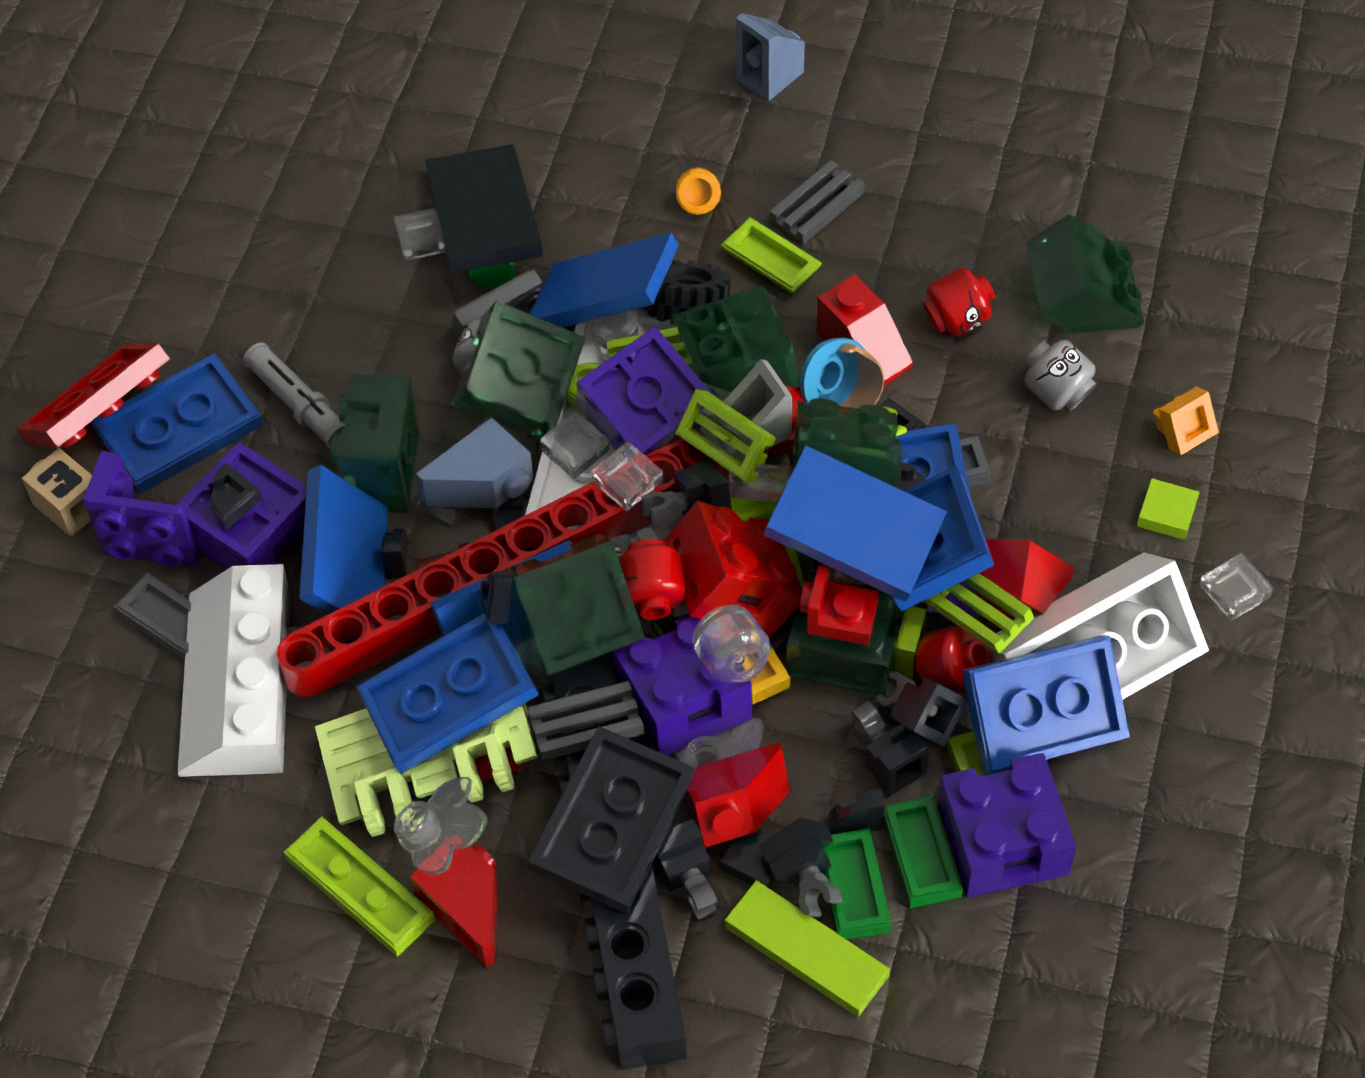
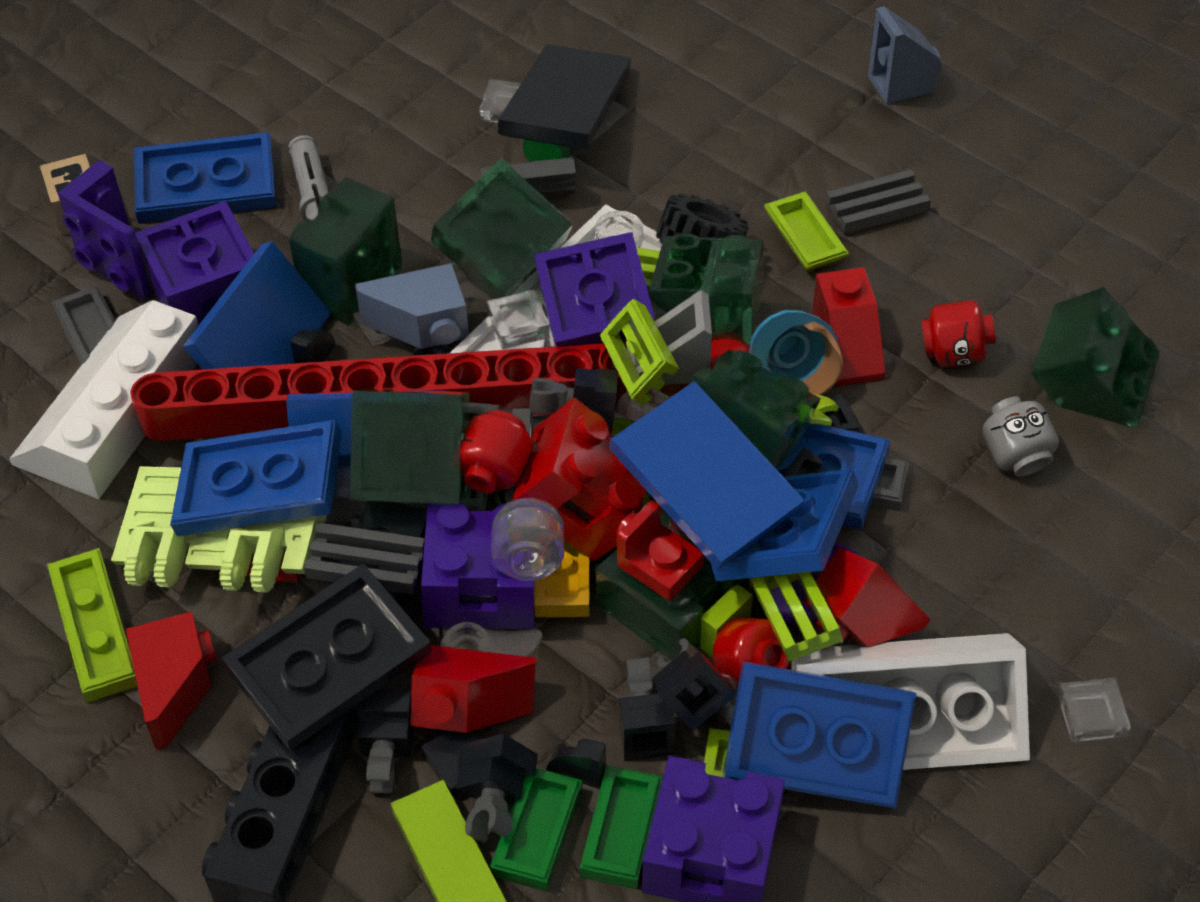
camera: 25 degrees right, 5 degrees down
red plate [16,343,170,448] -> none
black tile [211,462,263,531] -> none
clear plate [394,777,488,875] -> none
black tile [479,571,513,624] -> none
blue tile [526,232,679,334] -> none
clear tile [591,441,663,511] -> none
light orange tile [675,167,721,215] -> none
lime tile [1137,478,1200,540] -> none
light orange tile [1153,386,1219,455] -> none

